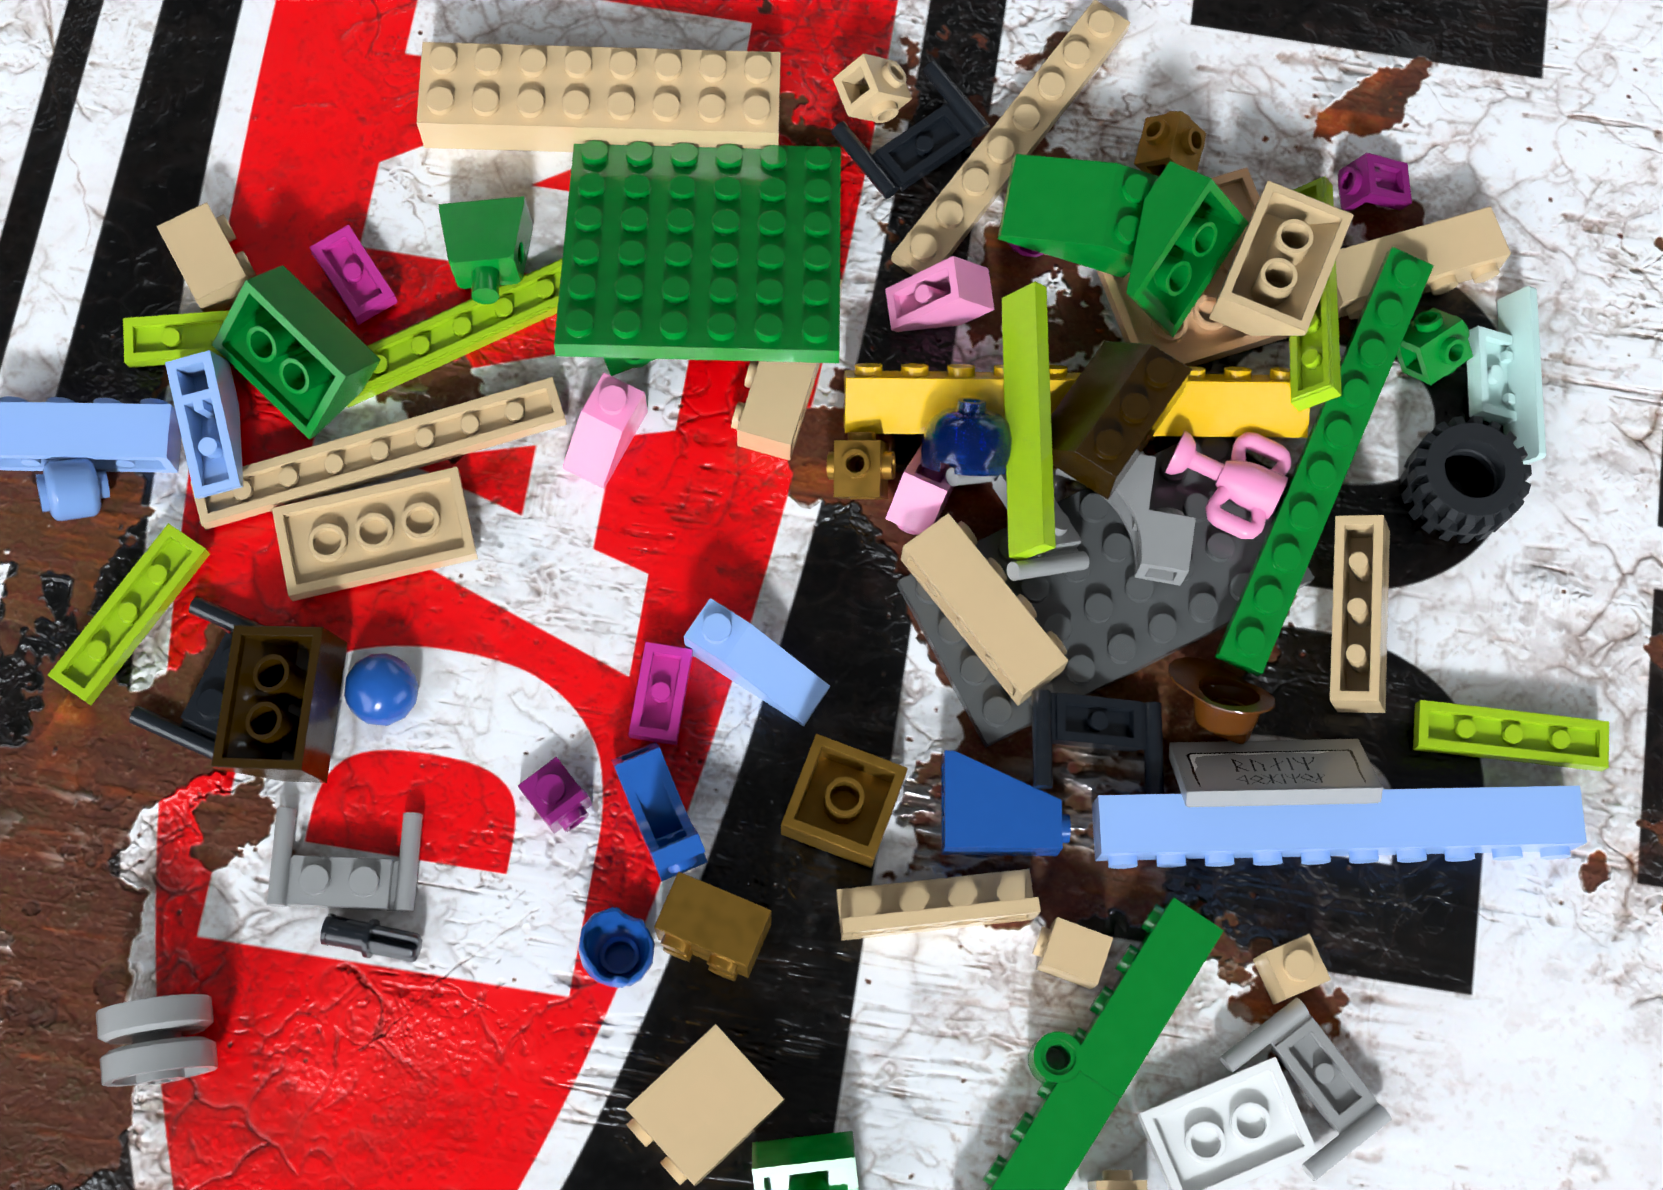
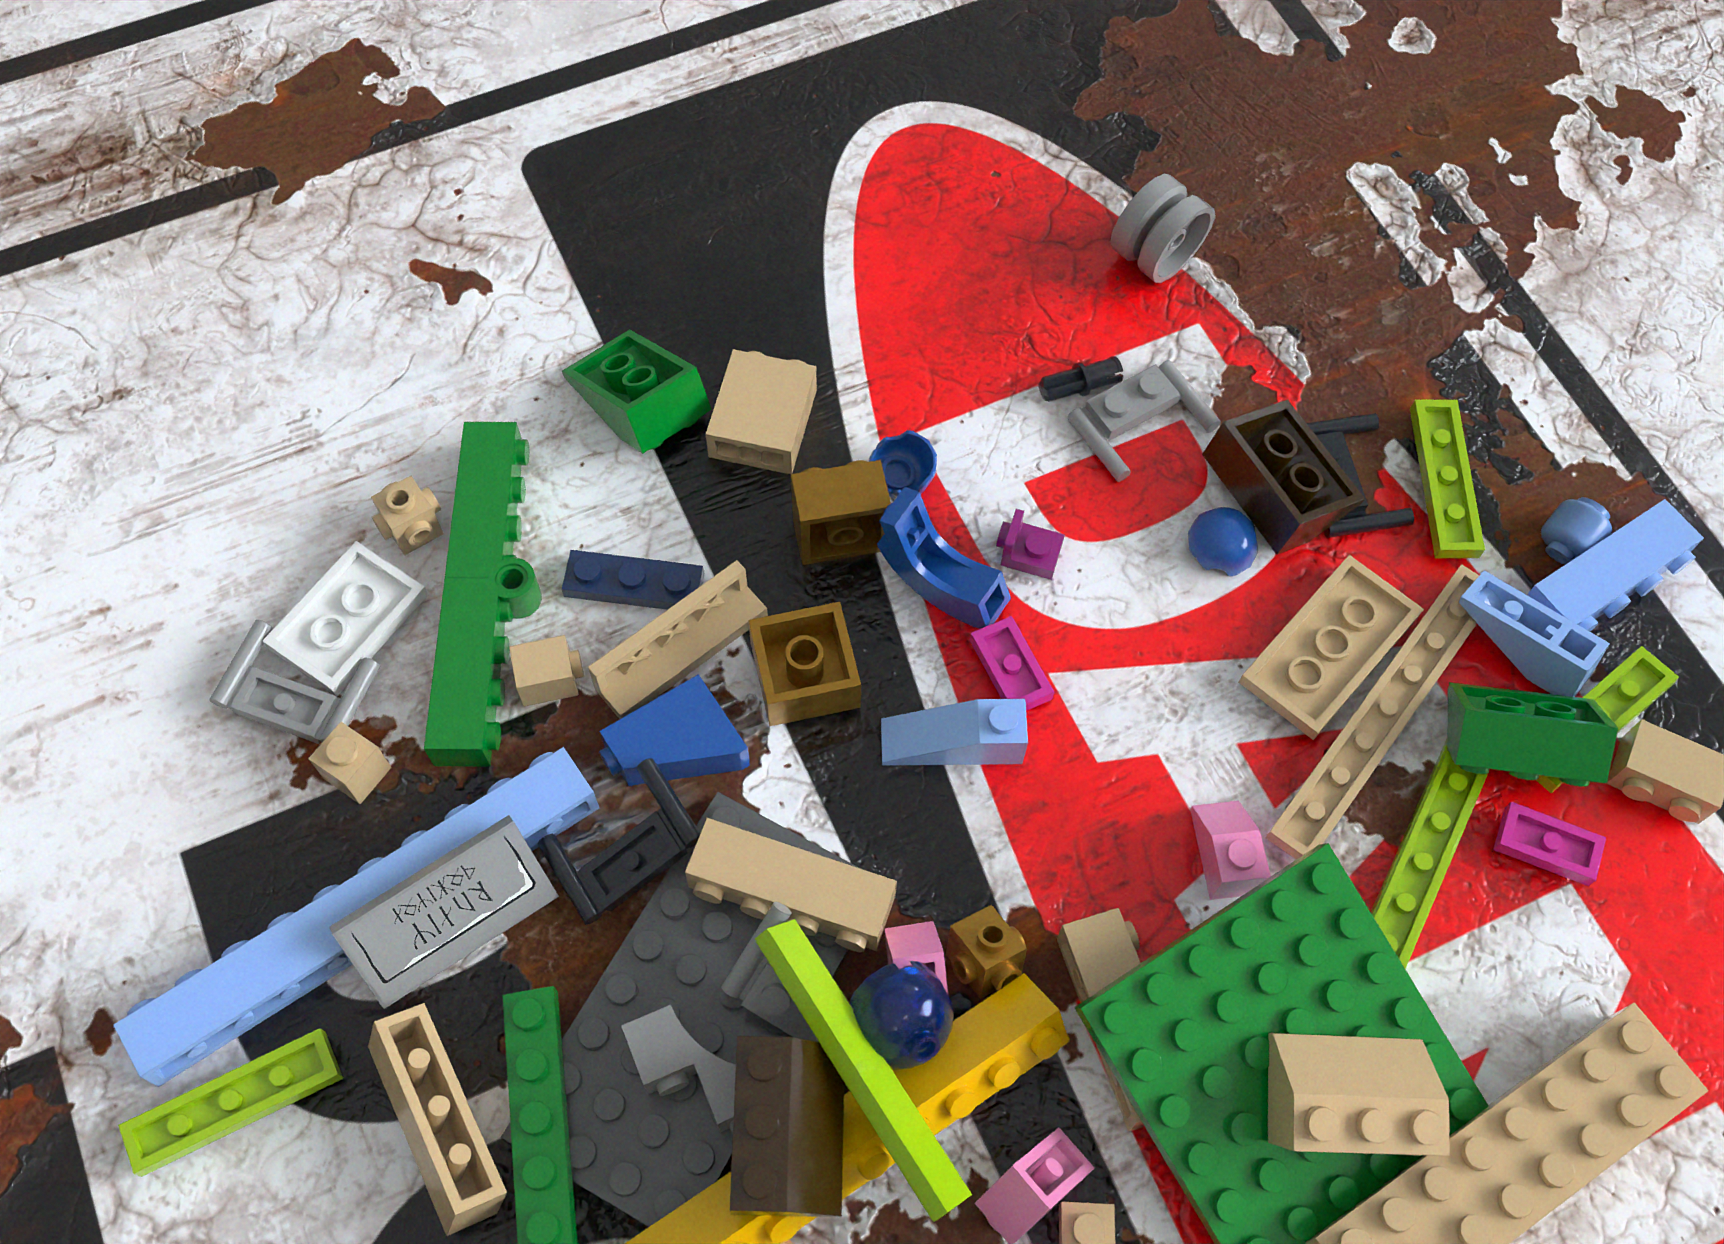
camera: 150 degrees right, 10 degrees down
green torso [439,196,533,304] -> none
bright pink piece [1165,431,1292,539] -> none
reddish brown piece [1168,657,1275,744] -> none
none -> dark blue plate [561,550,704,610]
none -> tan slope [1268,1033,1450,1156]

